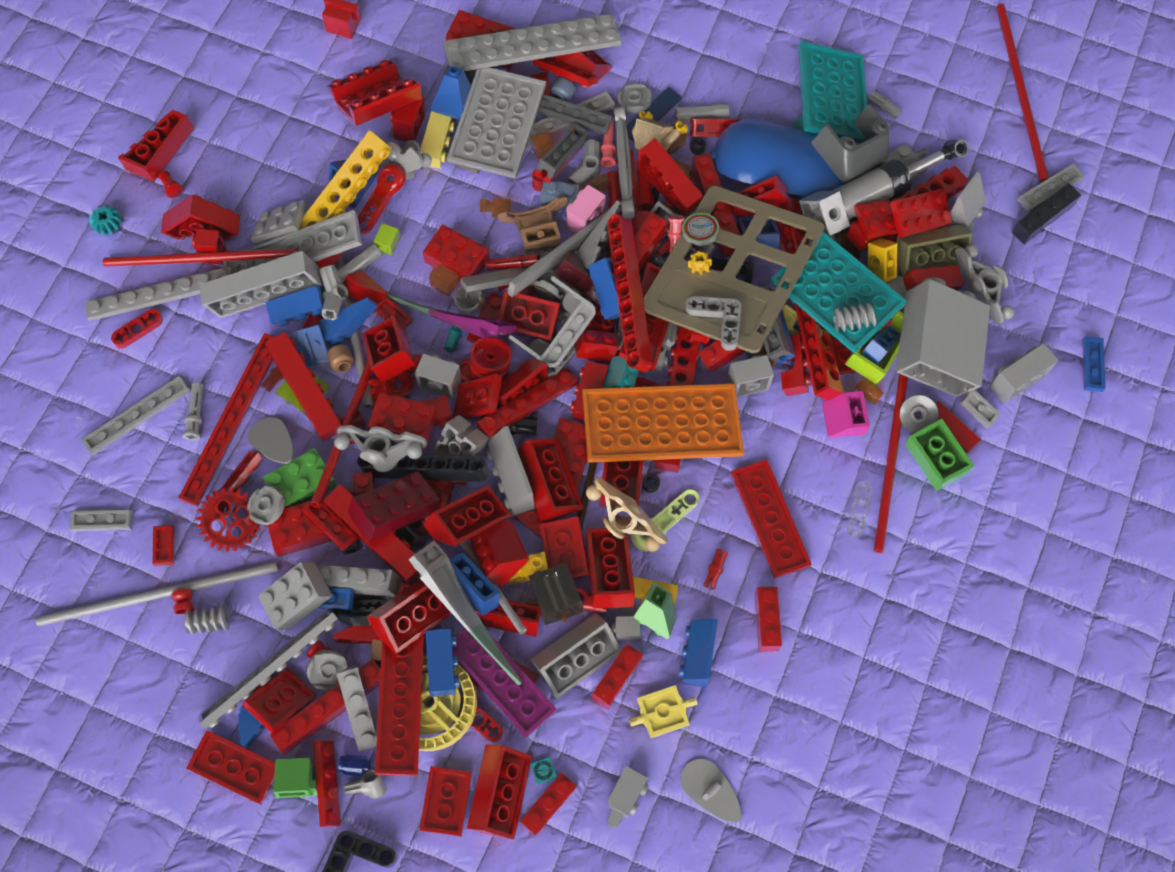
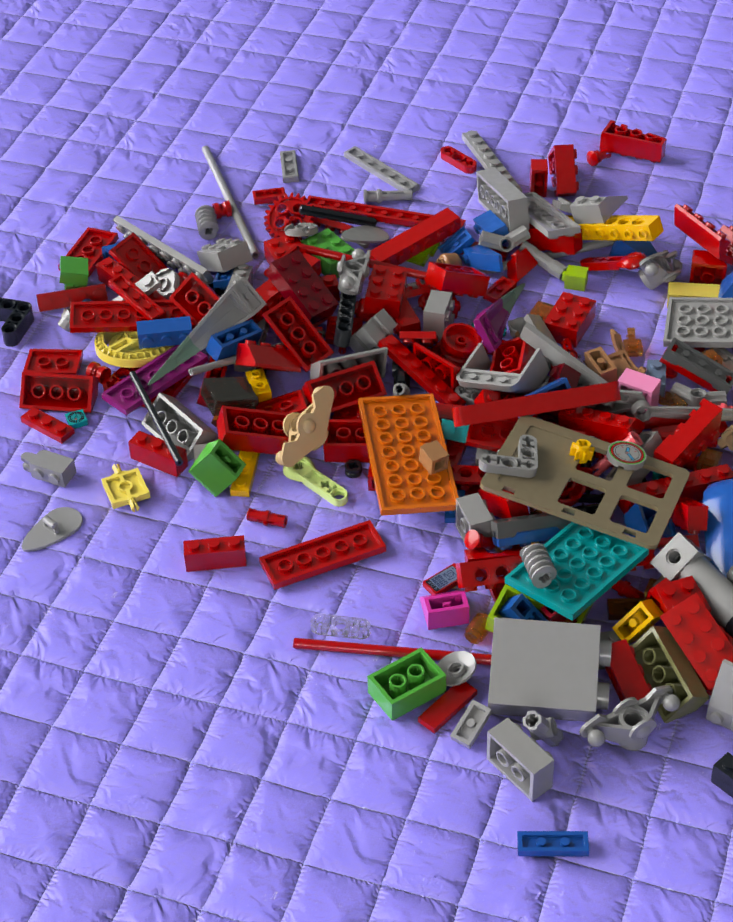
camera: 90 degrees right, 25 degrees down
teal gear [89,204,122,236] -> none
red piece [103,248,298,267] -> none
blue slope [679,619,718,688] -> none
none -> red wheel [86,362,111,385]
none -> red tile [108,273,166,320]
none -> black piece [129,371,183,466]
none -> black axle [299,205,377,227]
none -> light grey pin [393,383,410,396]
none -> medium nougat brick [419,440,449,475]
none -> tile [423,563,458,595]
none -> red pin [464,529,495,550]
none -> light grey piece [523,710,563,747]
none -> light grey slope [570,196,628,224]

